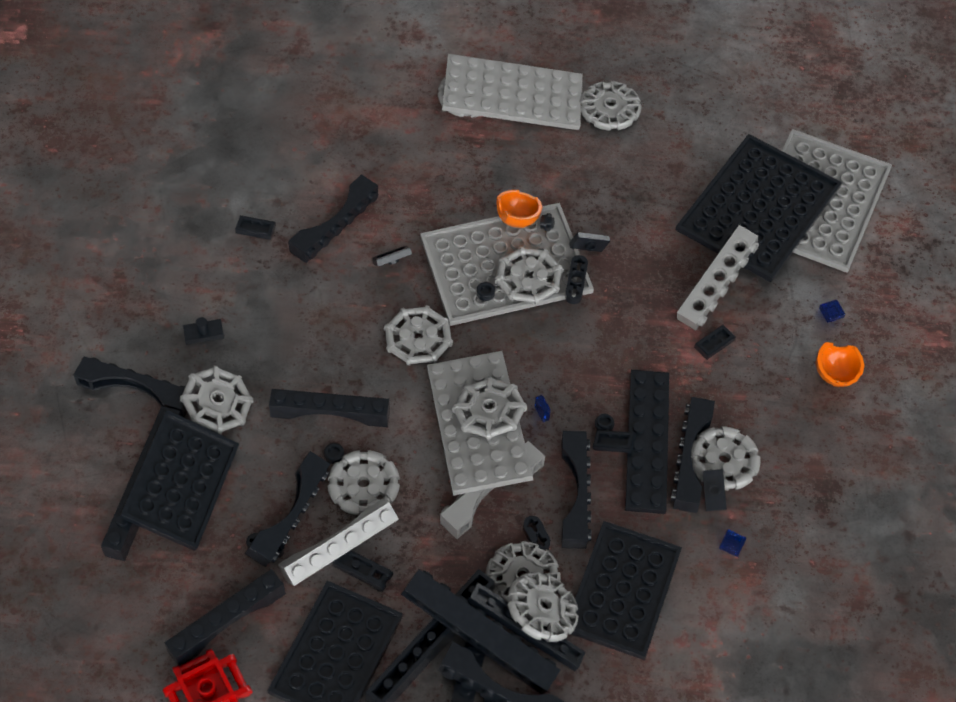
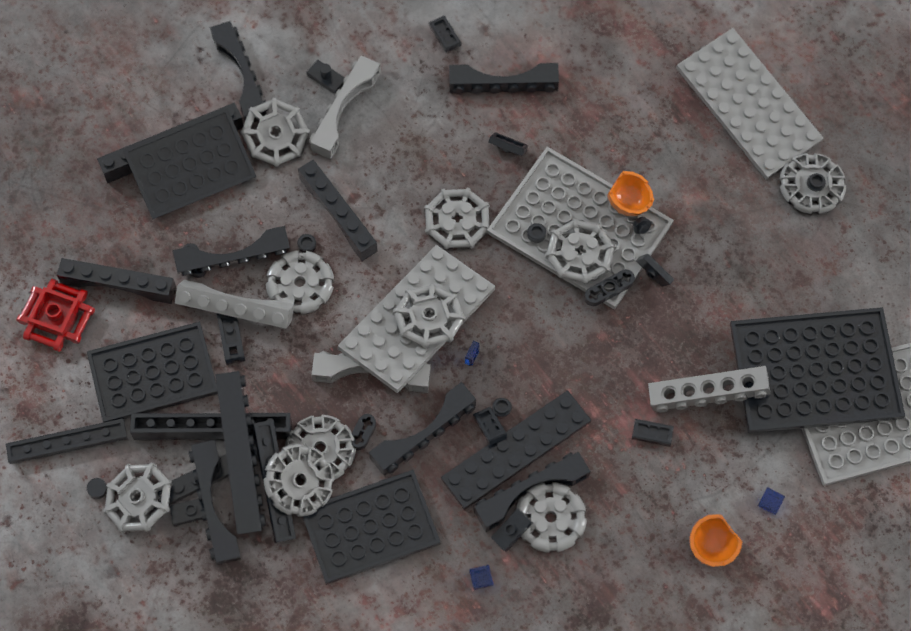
camera: 50 degrees right, 10 degrees up
none -> light grey arch [309,56,381,159]
none -> black plate [807,173,826,192]

